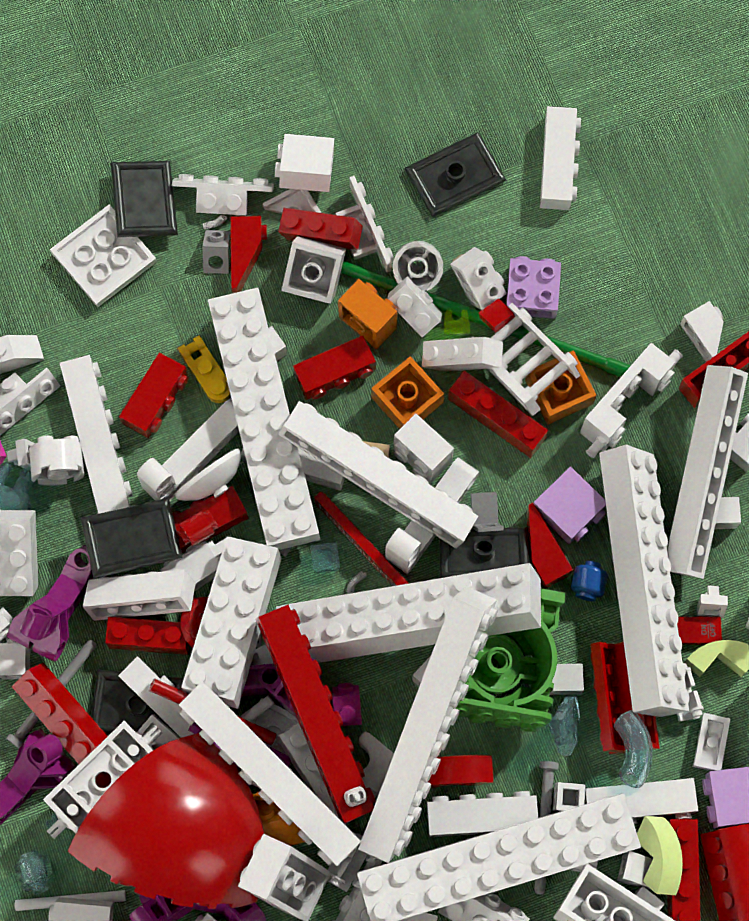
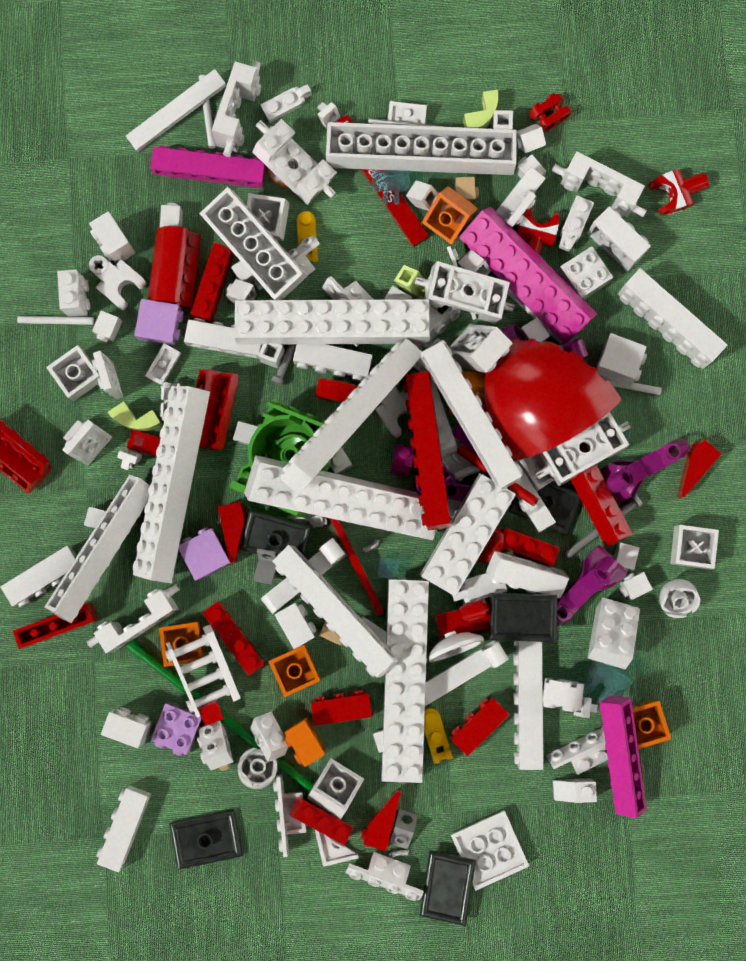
camera: 160 degrees left, 10 degrees up
clear light blue head [15,851,54,895] -> none
white brick [275,134,334,192] -> none
white rock [344,786,367,807] -> none
white brick [422,337,503,372] -> none
clear neon green tile [443,310,470,334] -> none
clear light blue hinge [550,696,581,757] -> none
blue head [571,561,608,602] -> none
clear light blue cylinder [614,710,653,788] -> none
yellowish green brick [637,816,682,895] -> none
white slope [680,301,724,362] -> none
none -> white brick [101,707,153,748]

